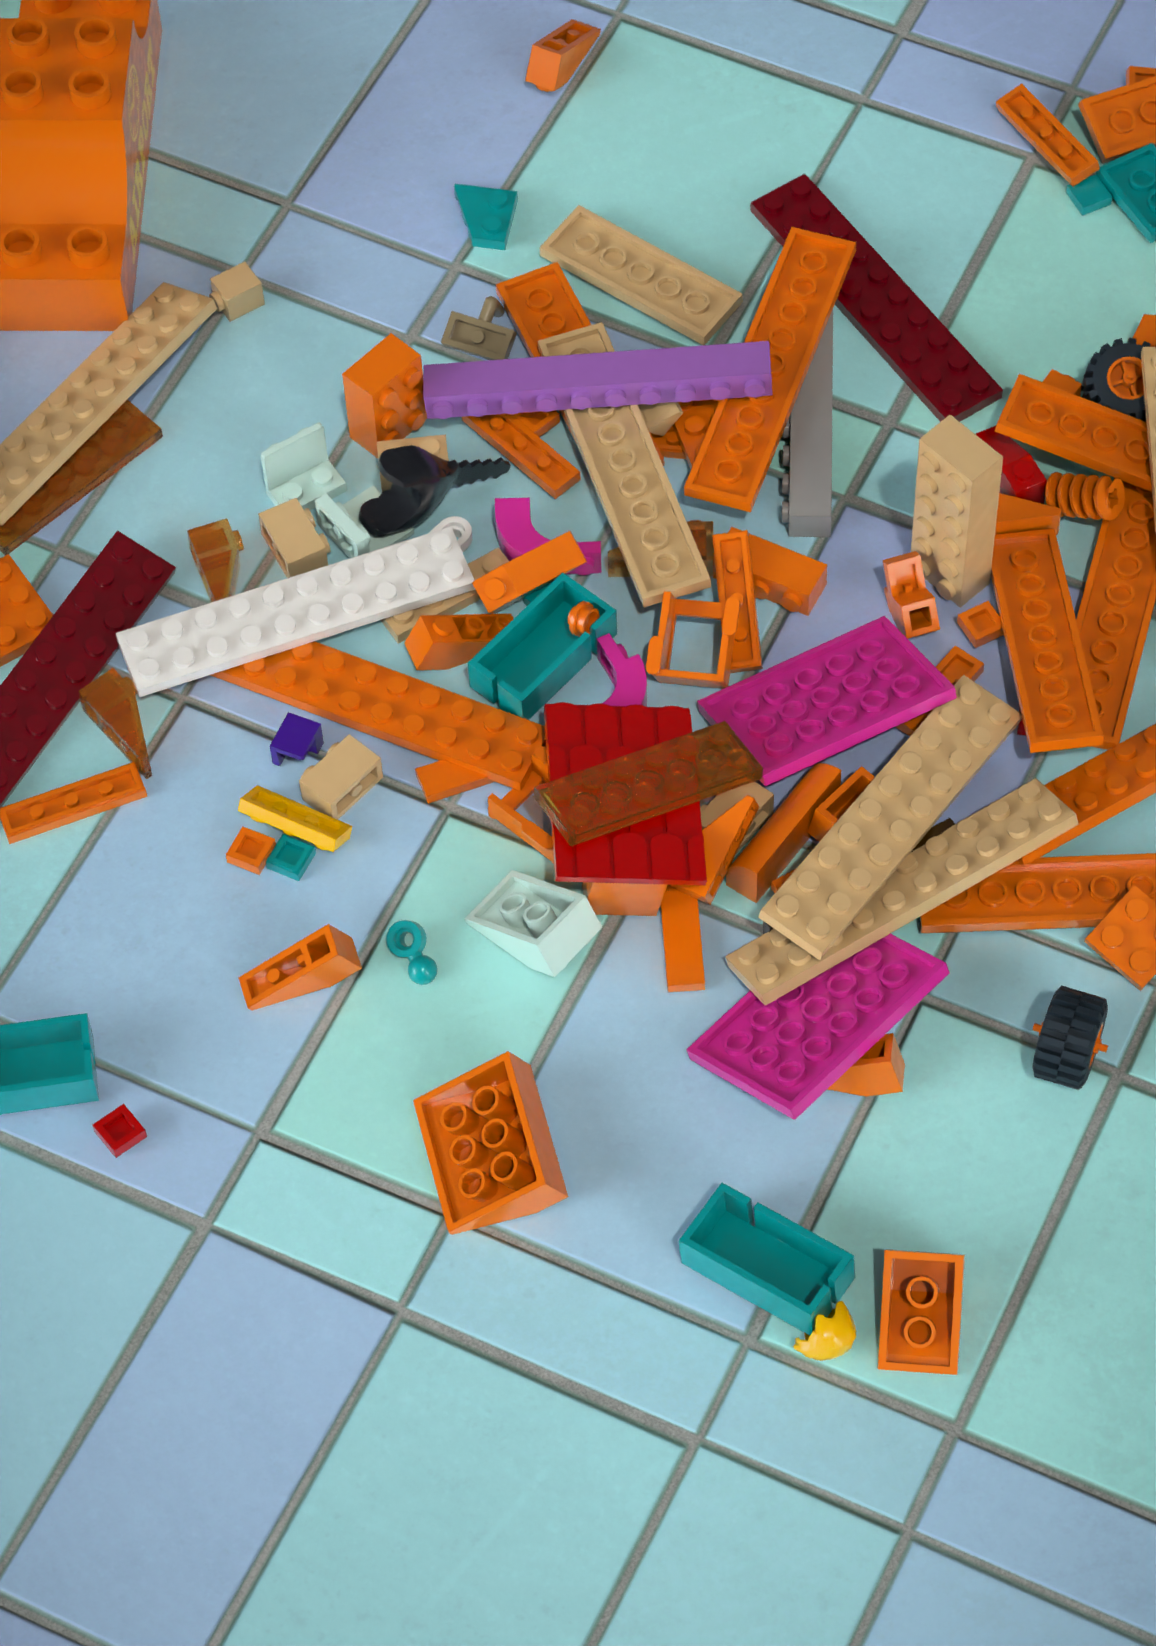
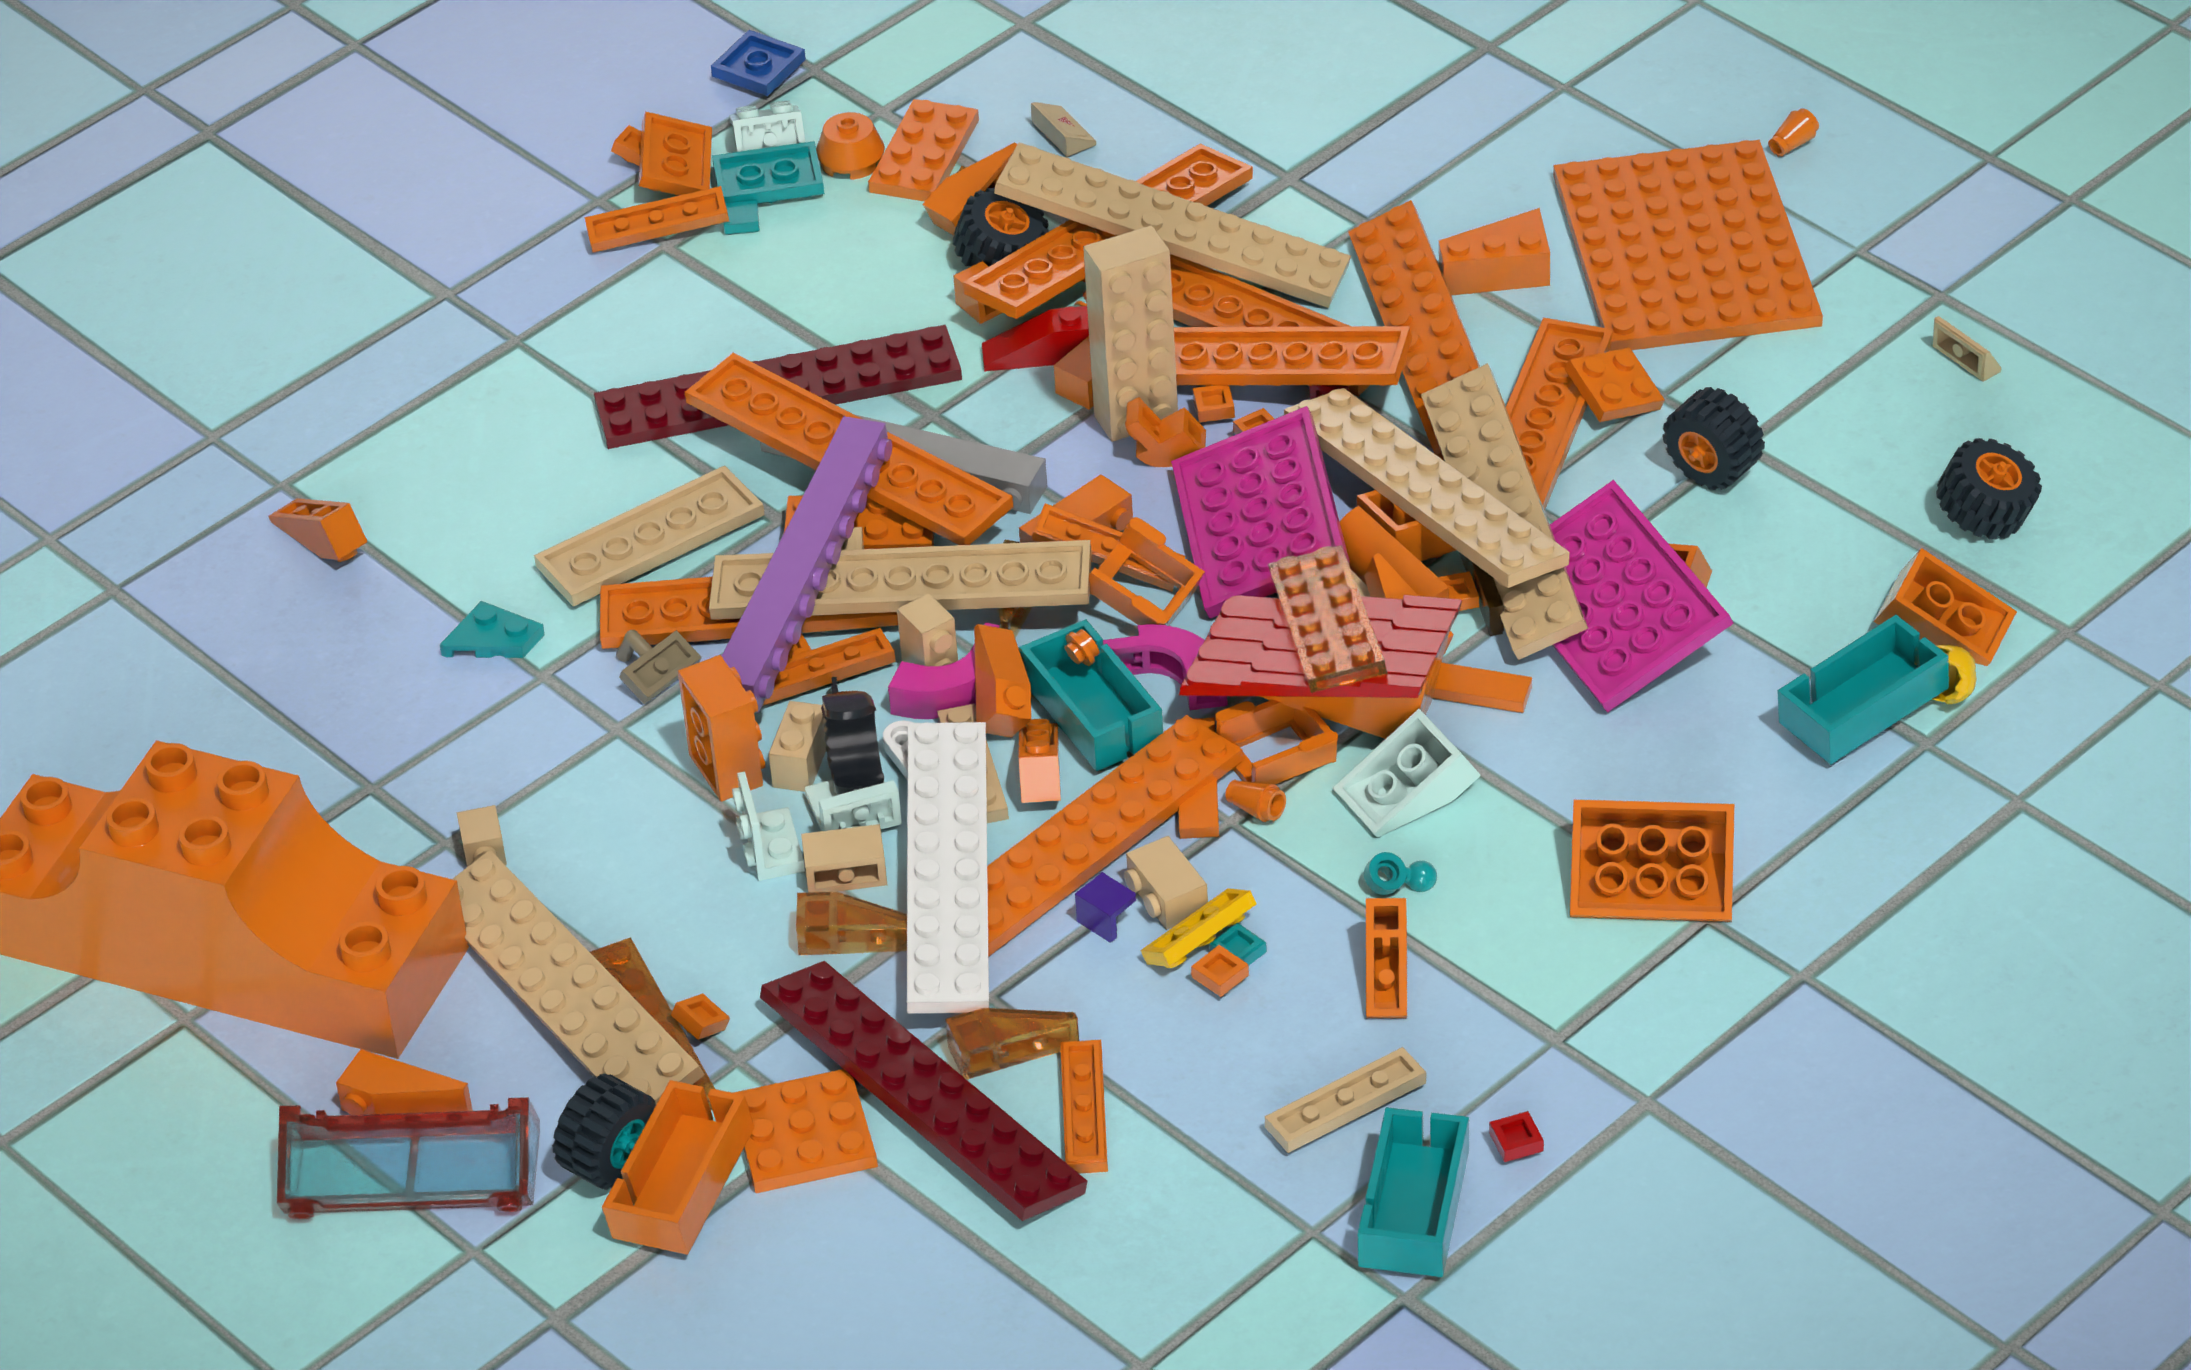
camera: 70 degrees left, 15 degrees down
none -> orange plate [671,993,730,1040]
none -> tan brick [897,593,958,666]
none -> orange cone [1225,780,1286,822]
none -> tan plate [1265,1047,1426,1153]
none -> black wheel [1936,438,2042,539]

